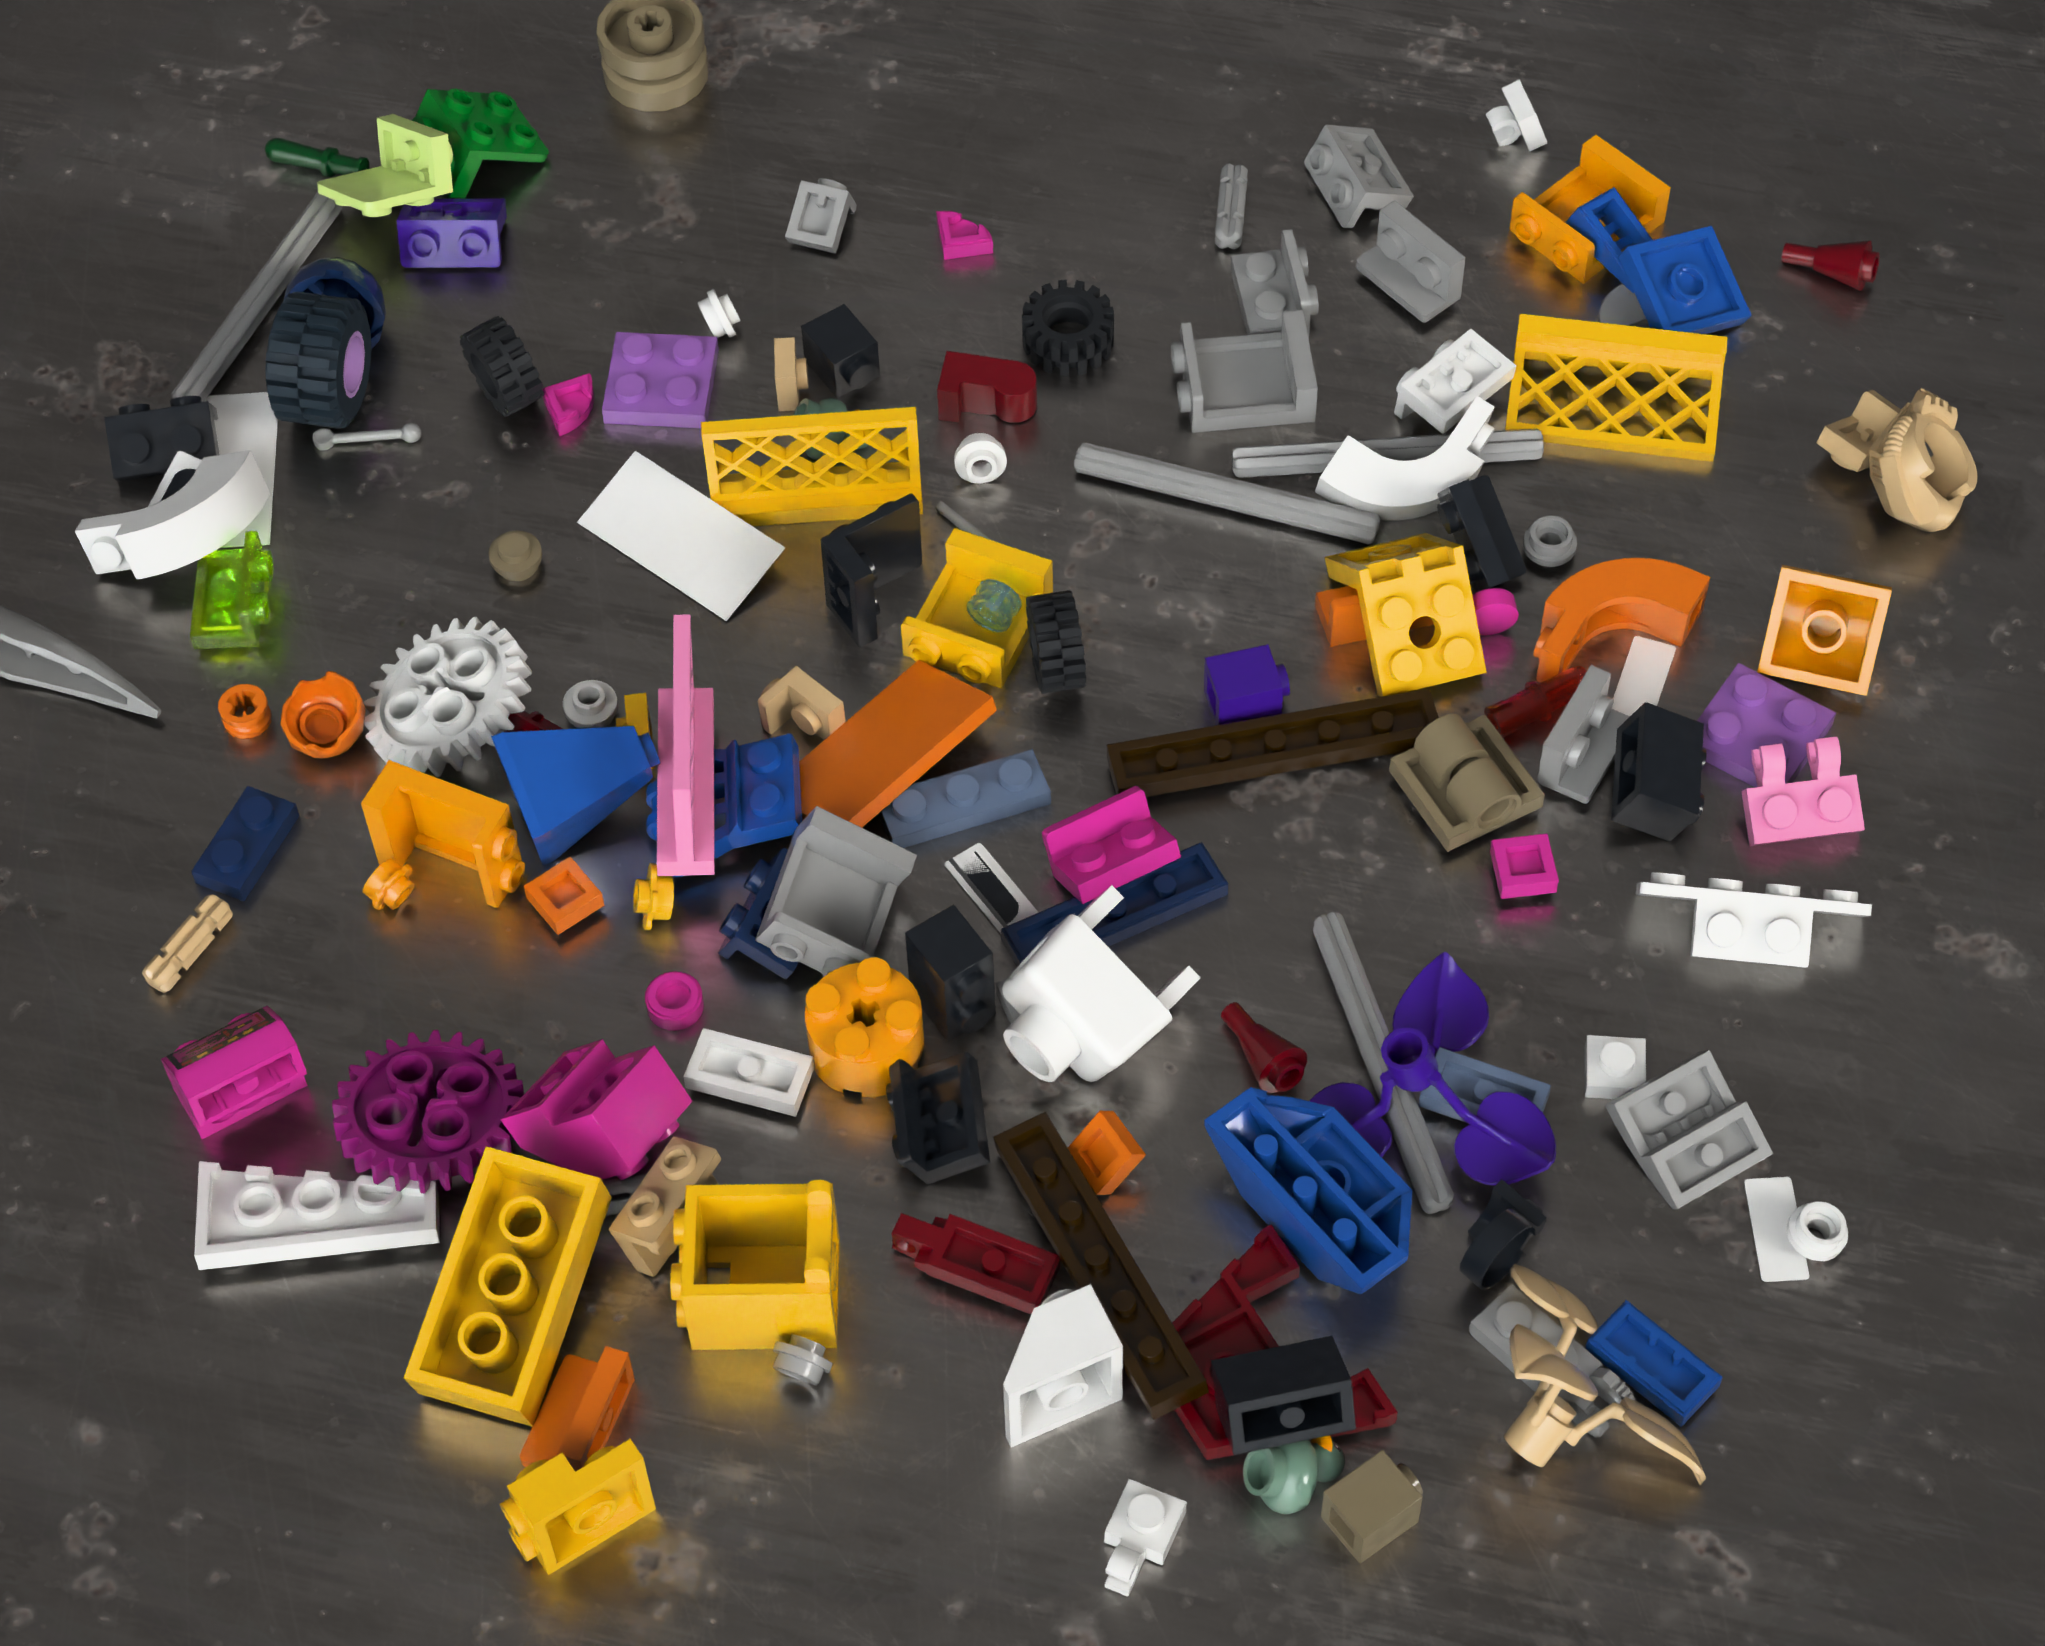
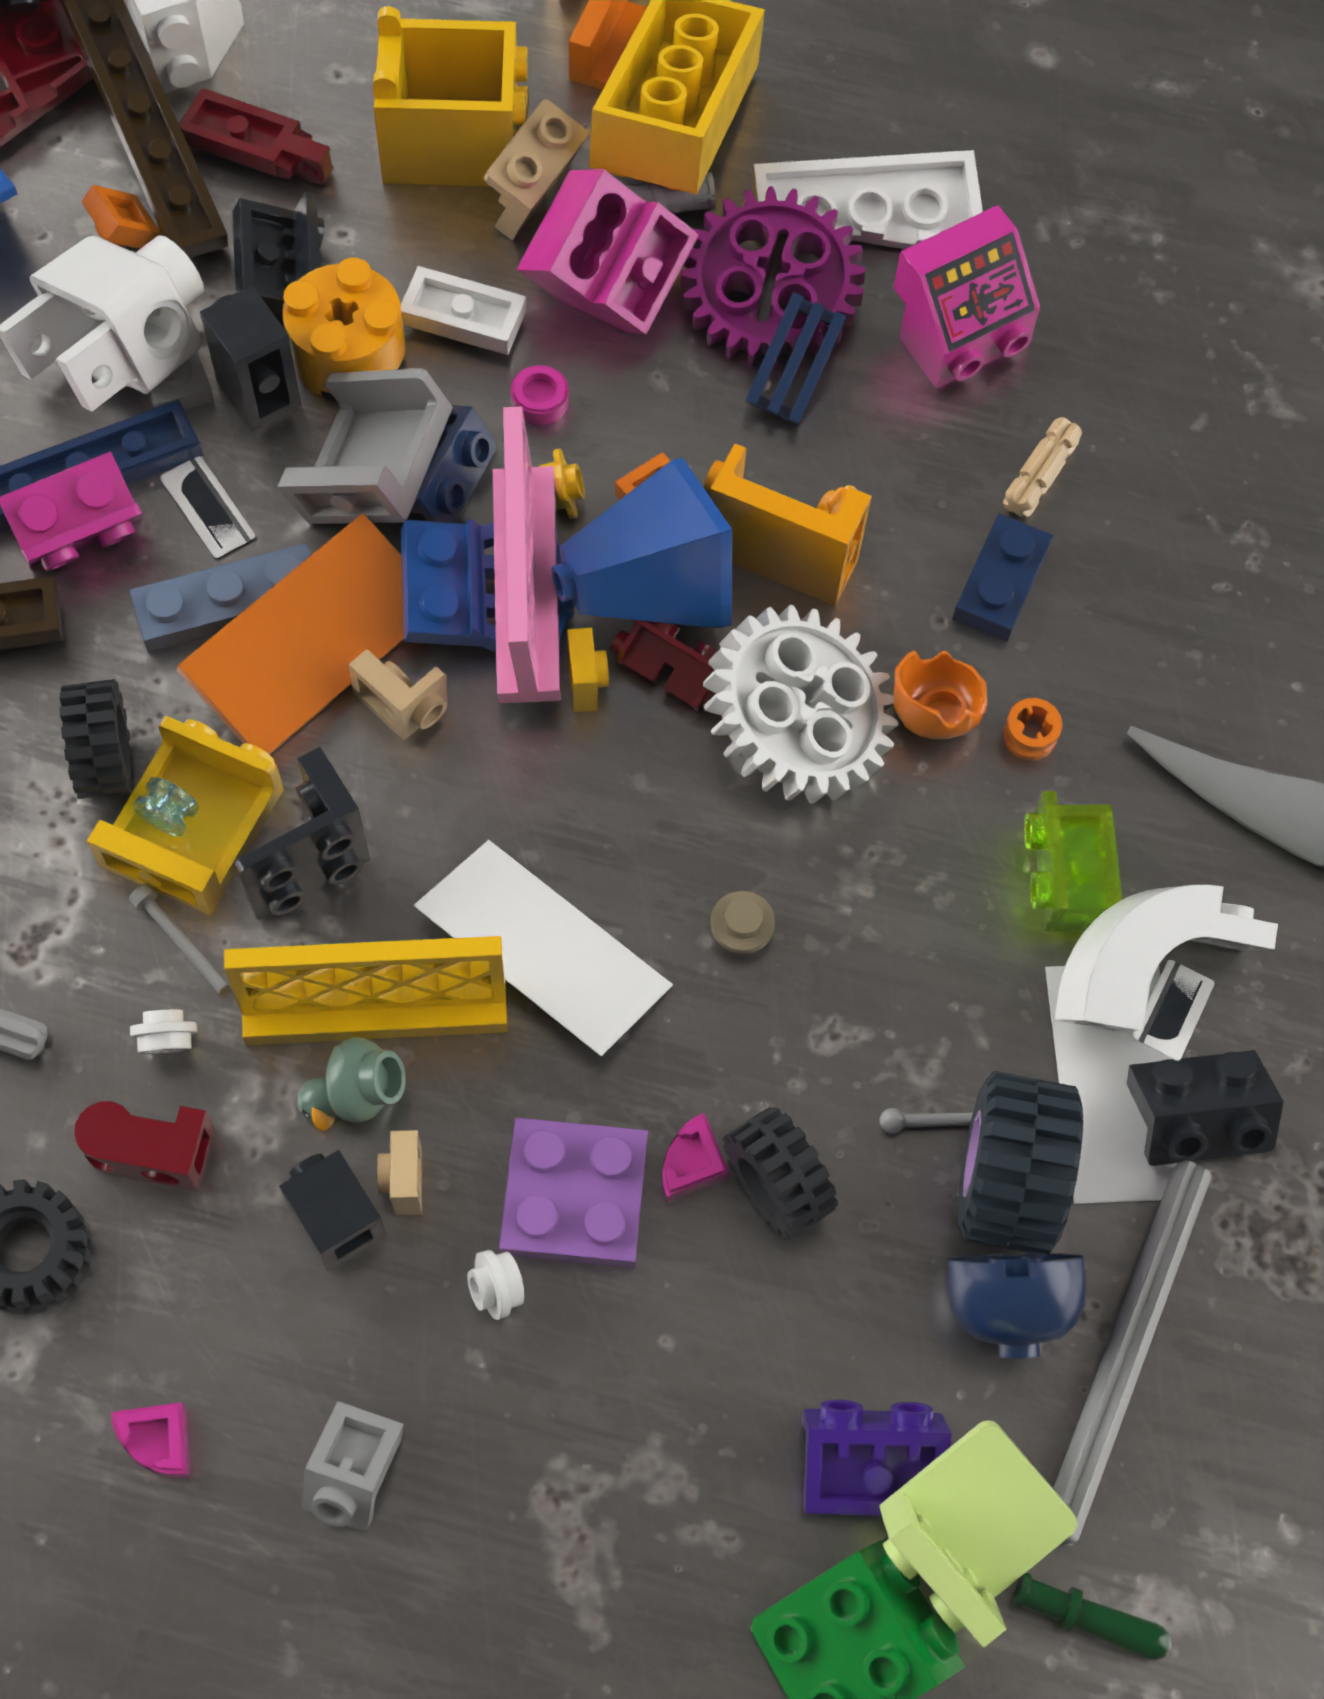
camera: 175 degrees right, 10 degrees up
white plate [563,680,618,729] -> none
none -> dark blue tile [745,292,846,426]

